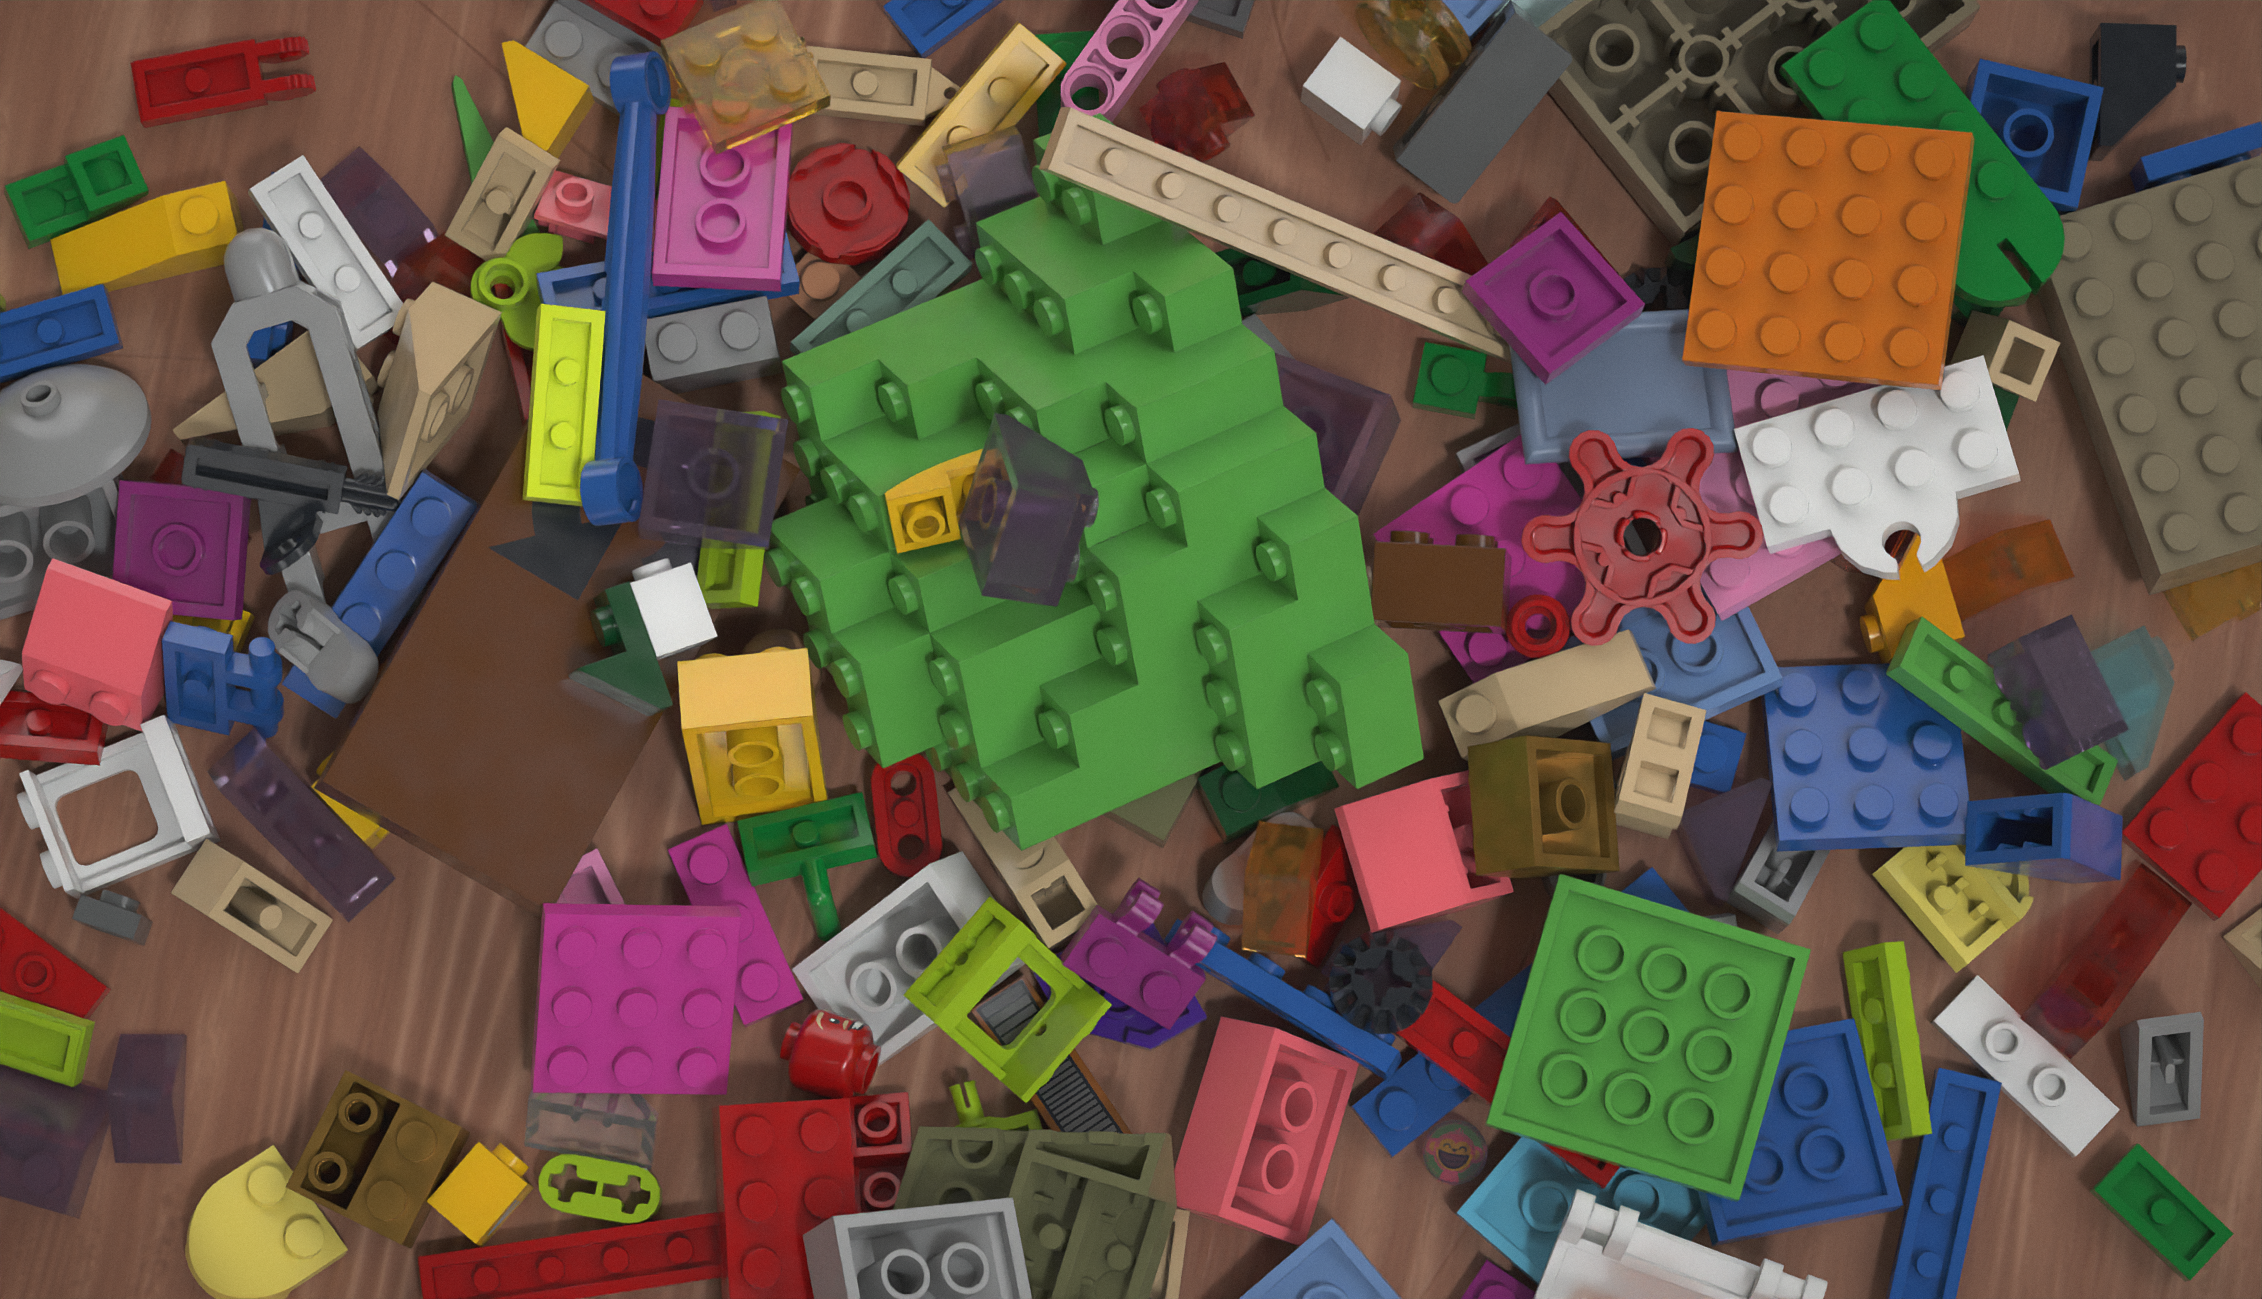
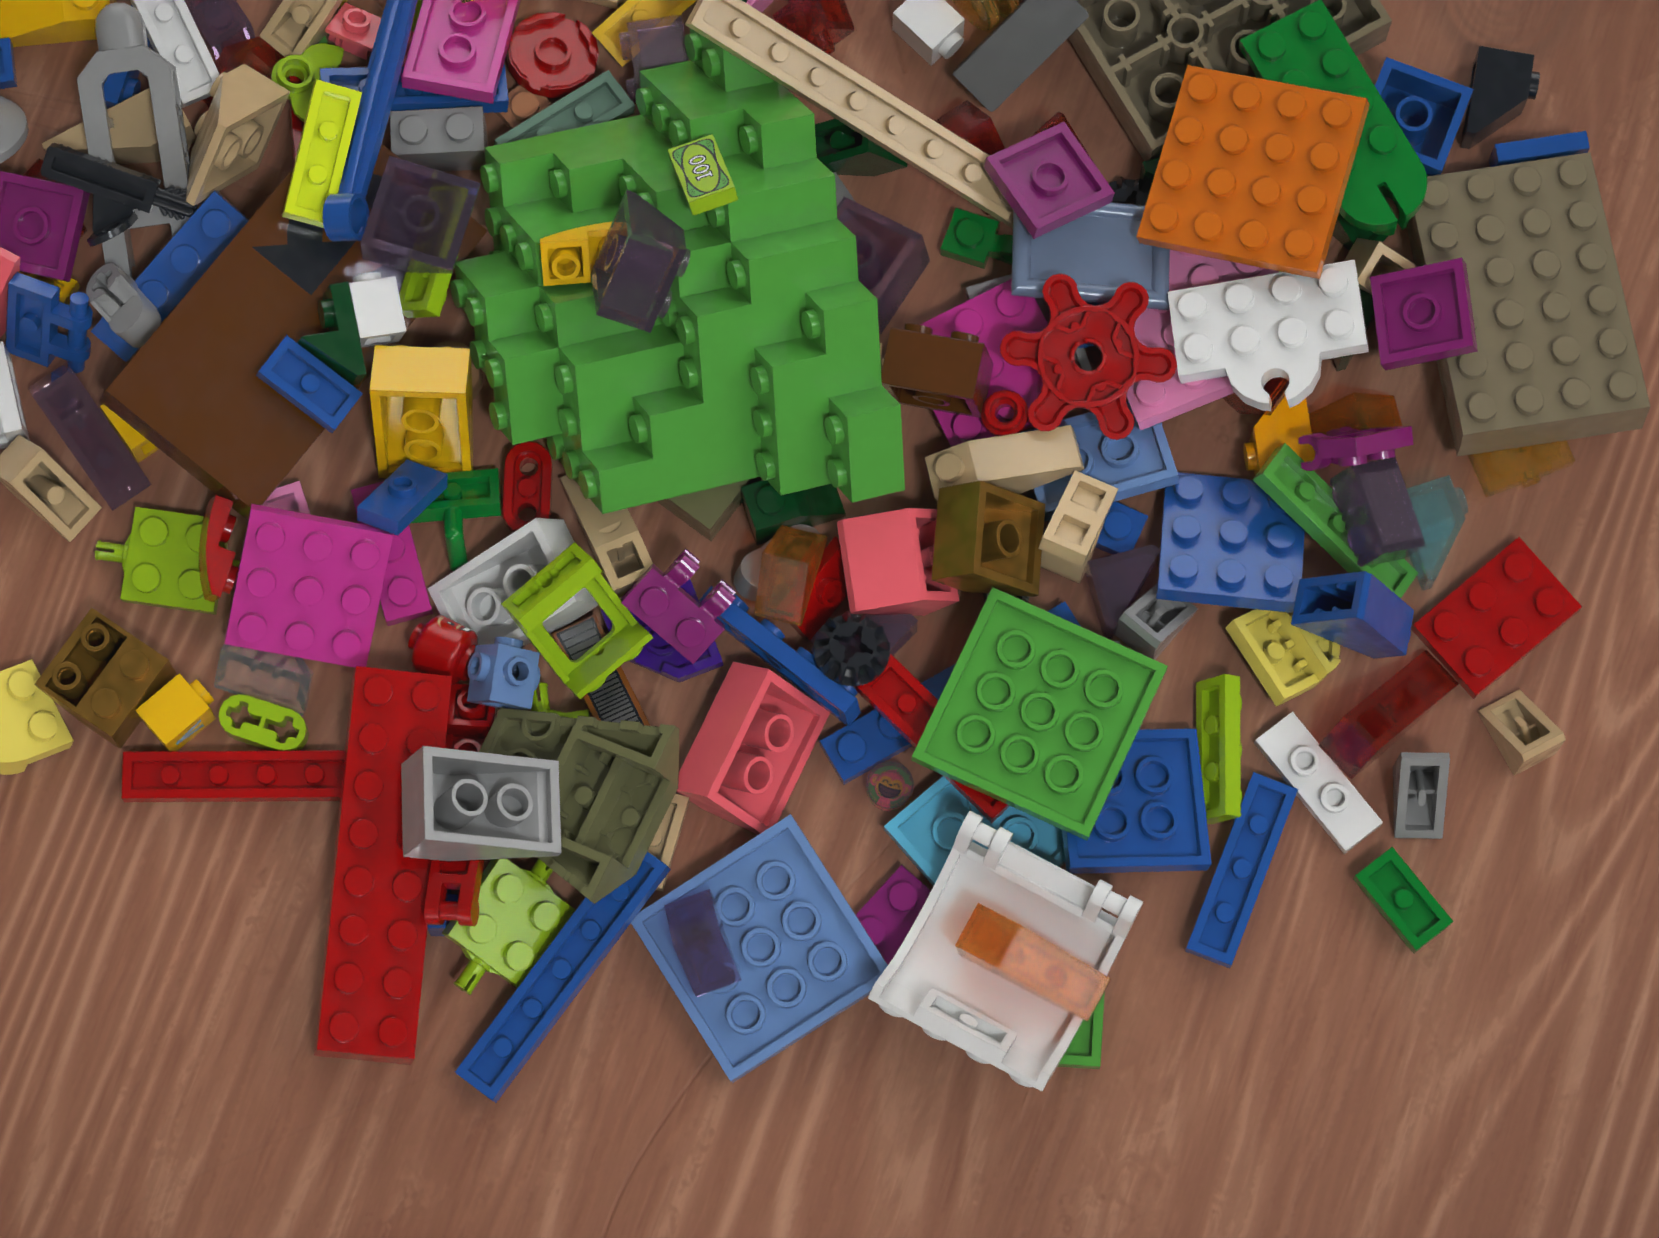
camera: 10 degrees right, 5 degrees down
none -> lime plate [95,507,240,615]
none -> red slope [199,495,239,602]
none -> blue plate [256,335,363,434]
none -> blue plate [357,459,448,535]
none -> medium blue brick [467,637,540,710]
none -> lime tile [668,134,739,215]
none -> magenta plate [1298,426,1414,471]
none -> magenta plate [1370,257,1478,371]

